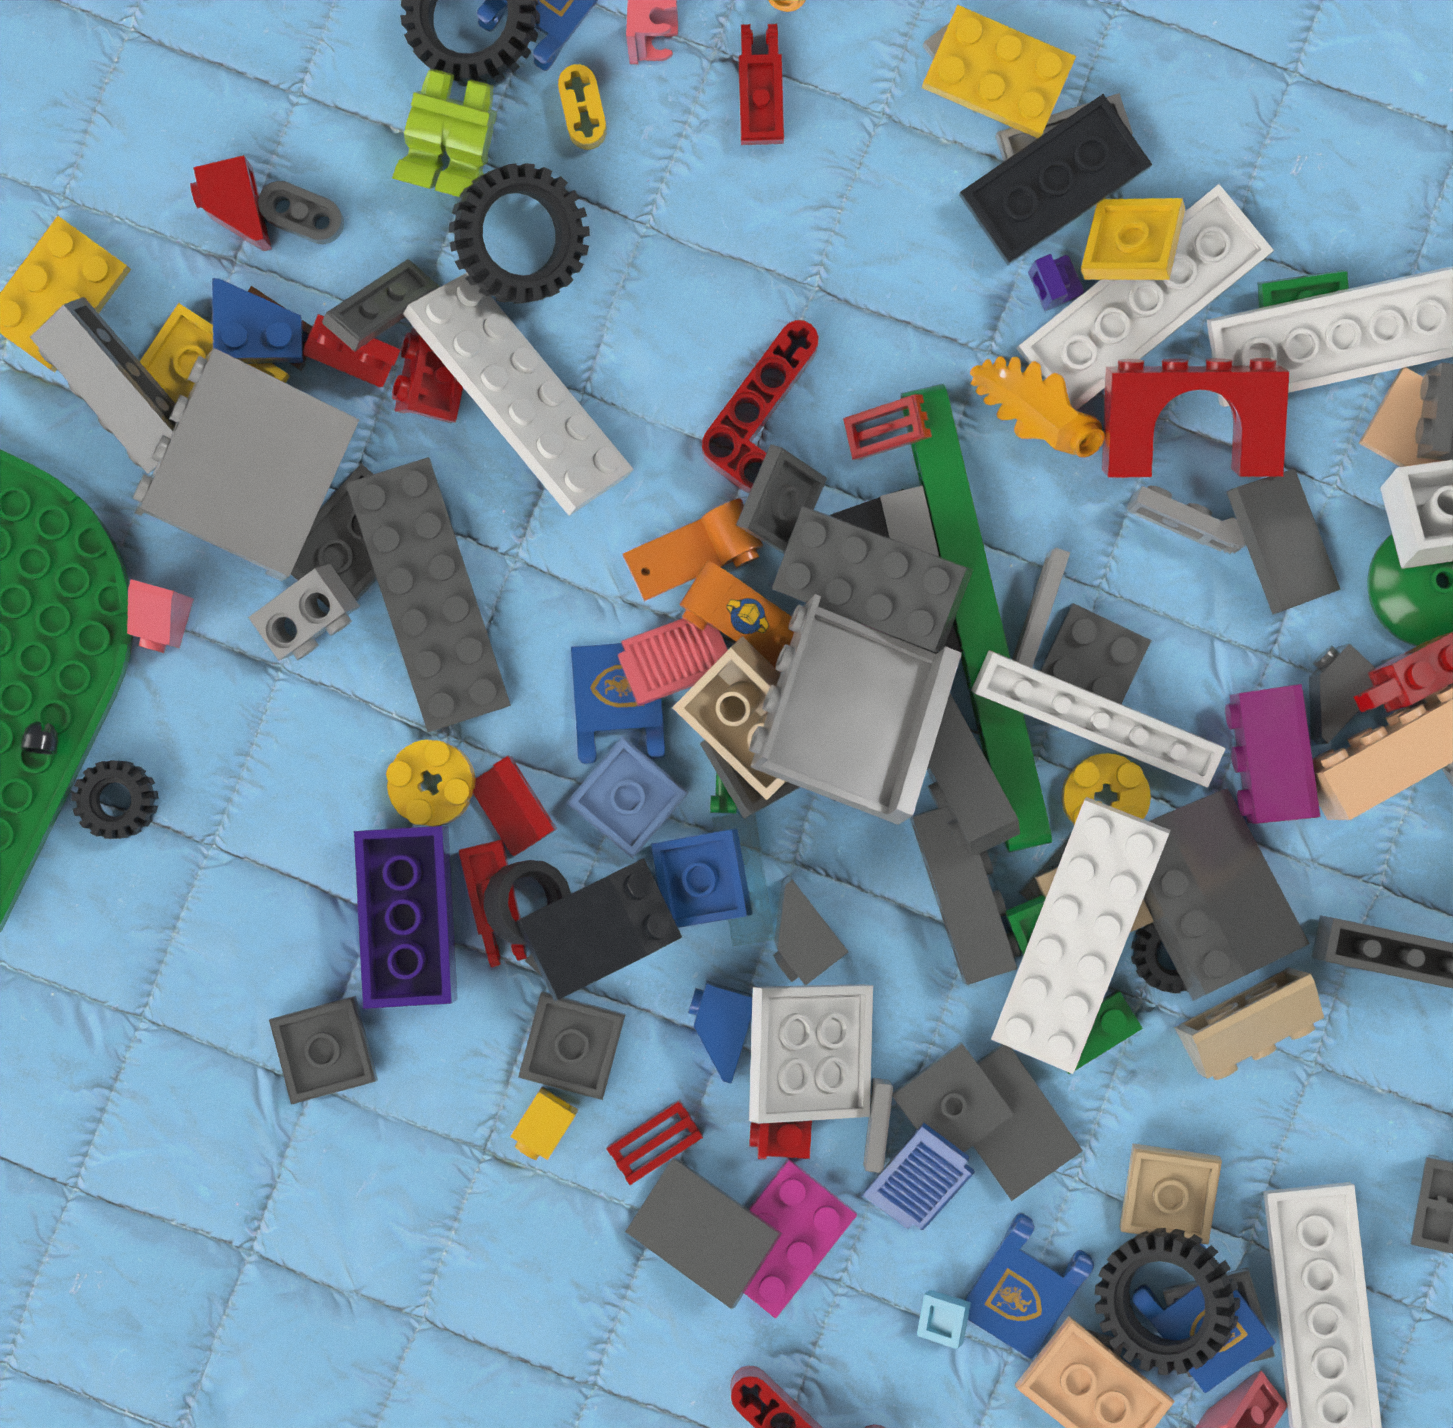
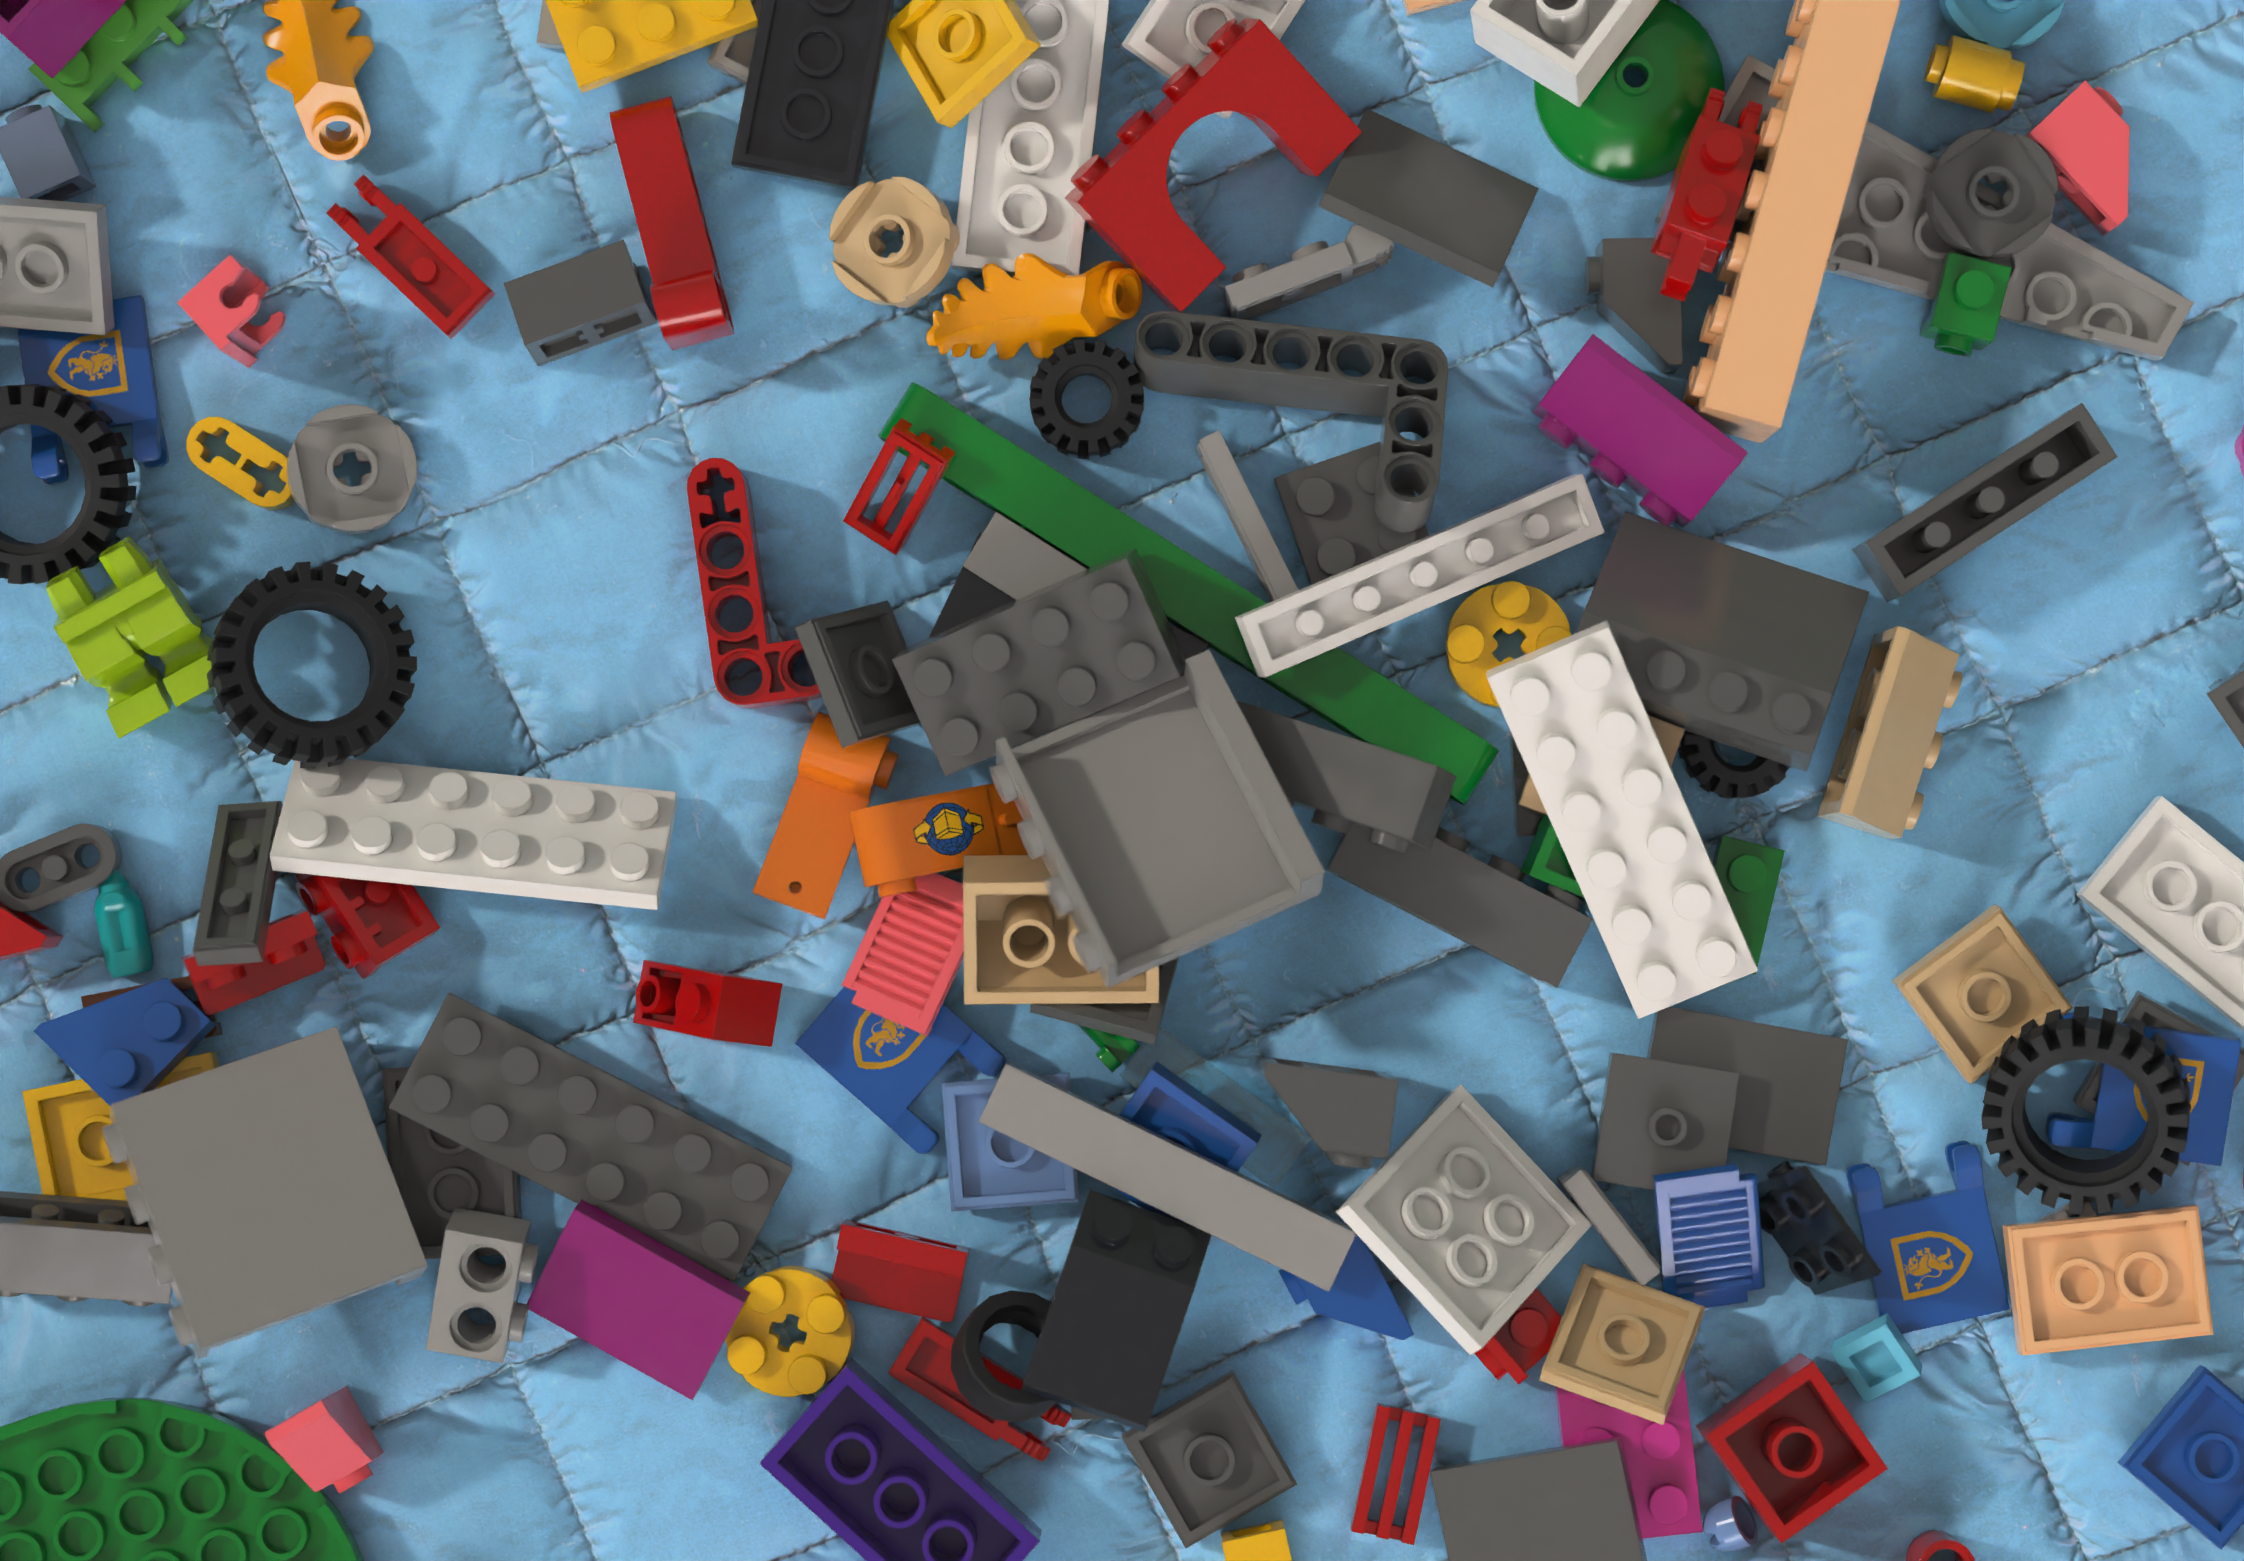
camera: 40 degrees left, 0 degrees up
dark purple bracket [1028,254,1084,312] -> none
none -> teal piece [94,862,154,978]
none -> light grey plate [287,404,417,534]
none -> dark grey hinge [504,240,657,366]
none -> magenta tile [527,1199,750,1400]
none -> red beam [609,96,735,350]
none -> red slope [633,960,782,1047]
none -> tan plate [829,177,960,308]
none -> light grey tile [979,1062,1356,1292]
none -> black tyre [1029,339,1144,459]
none -> dark grey beam [1133,311,1448,533]
none -> tan plate [1540,1263,1705,1425]
none -> red brick [1696,1353,1888,1543]
none -> medium blue hinge [1703,1496,1758,1552]
none -> black hinge [1758,1160,1882,1295]

